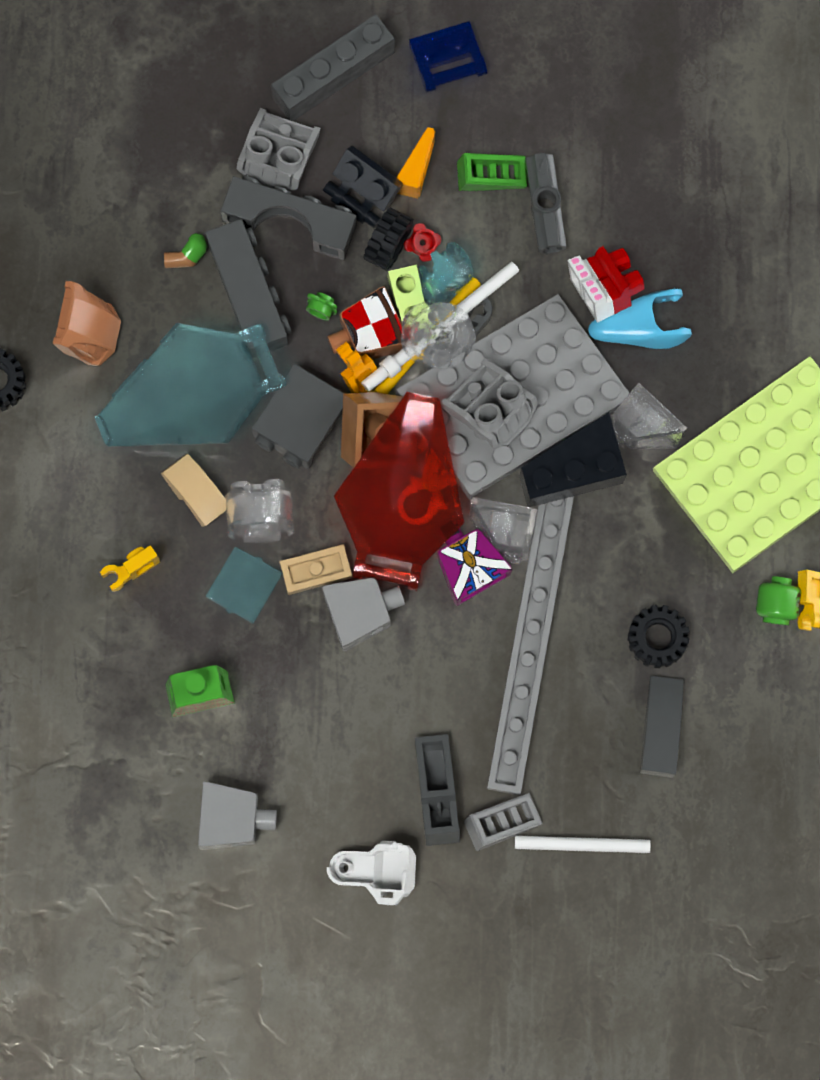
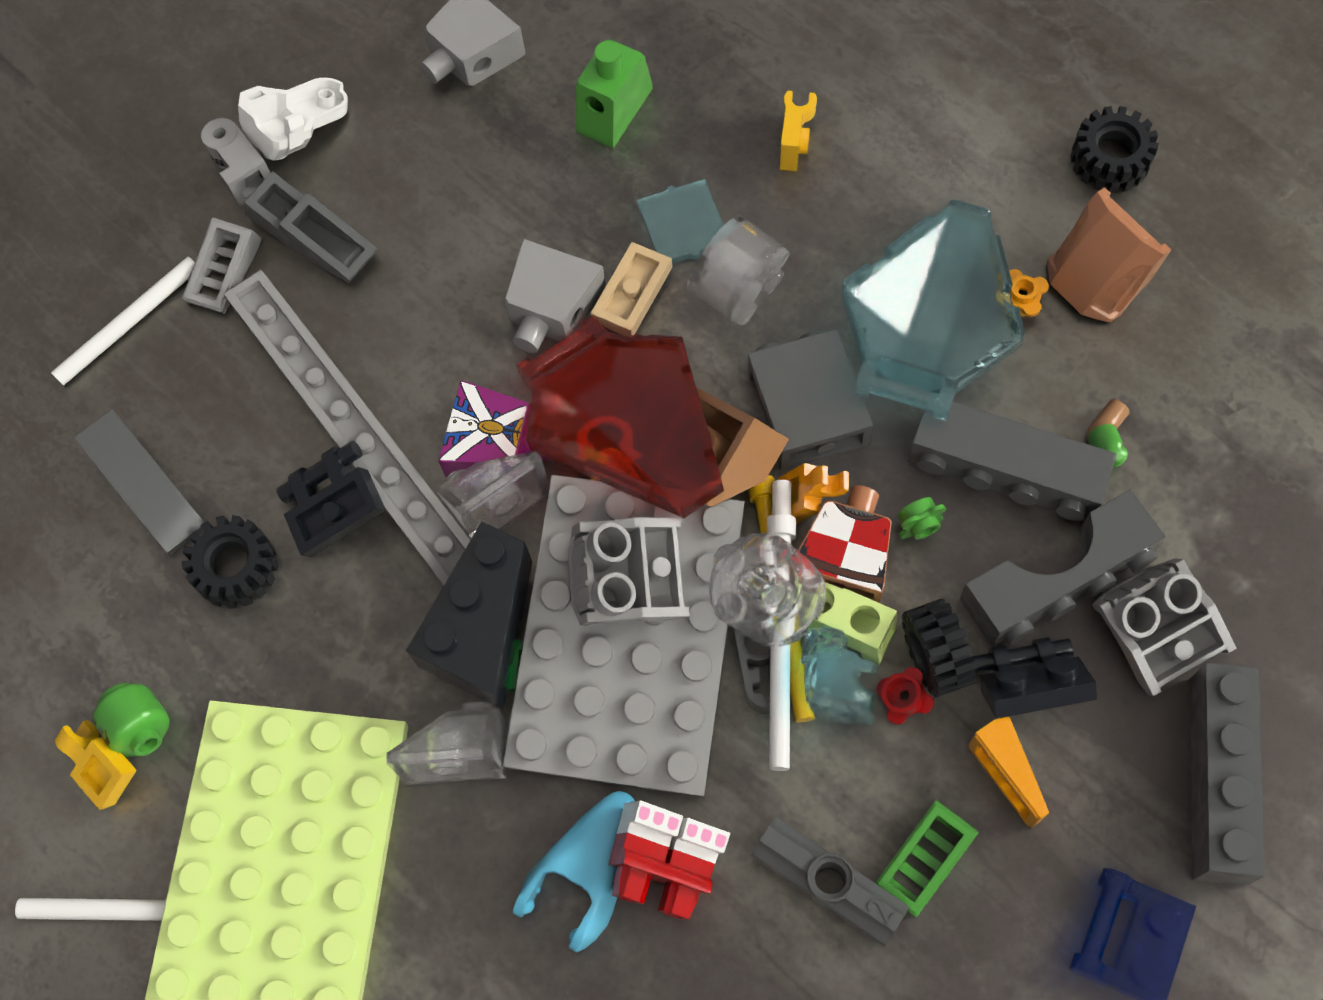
camera: 140 degrees right, 10 degrees down
tan slope [161,454,231,526] -> none
none -> light grey leg [201,118,270,206]
none -> black plate [277,441,386,557]
none -> light orange plate [997,269,1049,317]

